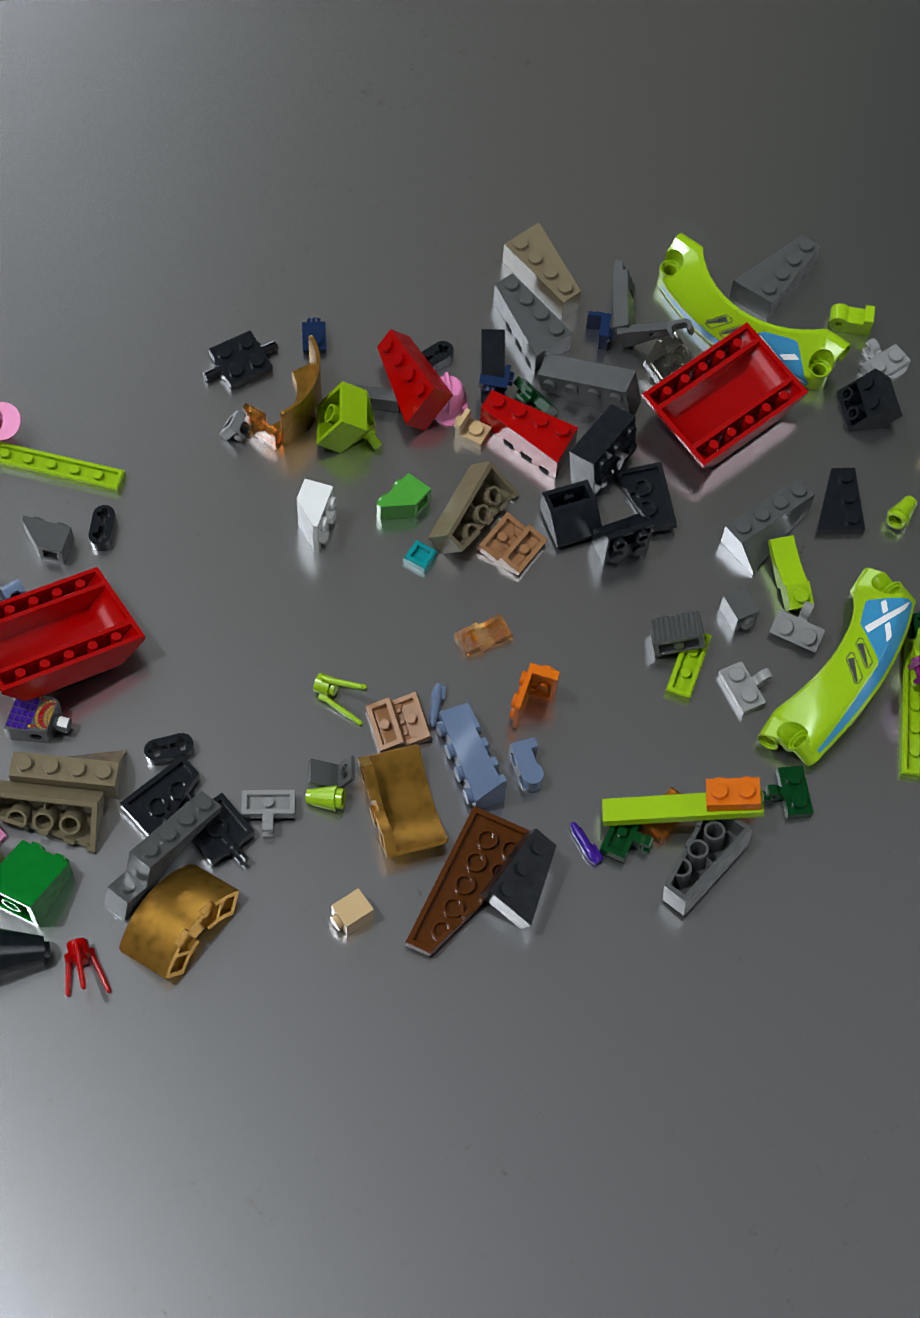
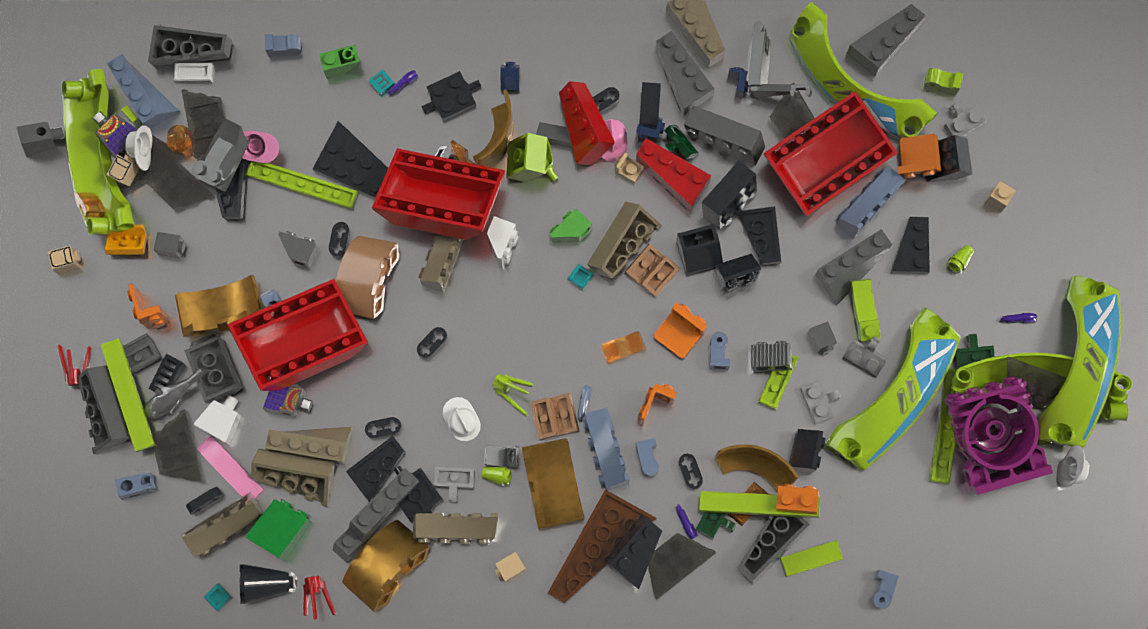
camera: 10 degrees right, 15 degrees up
dark green plate [763,765,814,819] -> none
none -> sand blue leg [265,34,301,57]
none -> black wing [312,121,388,199]
none -> bright green slope [319,45,360,79]
none -> medium nougat panel [336,236,399,319]
none -> teal tile [368,69,395,96]
none -> red slope [372,148,505,240]
none -> dark purple piece [388,70,418,95]
none -> dark tan wedge [413,513,498,544]
none -> black beam [417,327,448,360]
none -> dark tan wedge [419,234,463,292]
none -> white piece [443,397,481,441]
none -> clear smoke wing [648,533,716,600]
none -> orange bracket [654,302,707,358]
none -> black beam [678,453,703,490]
none -> sand blue leg [709,332,730,370]
none -> pearl gold panel [715,444,799,492]
none -> lime tile [780,540,843,577]
none -> black slope [789,429,826,475]
none -> sand blue wedge [837,165,906,239]
none -> sand blue leg [871,570,899,609]
none -> orange bracket [897,134,941,178]

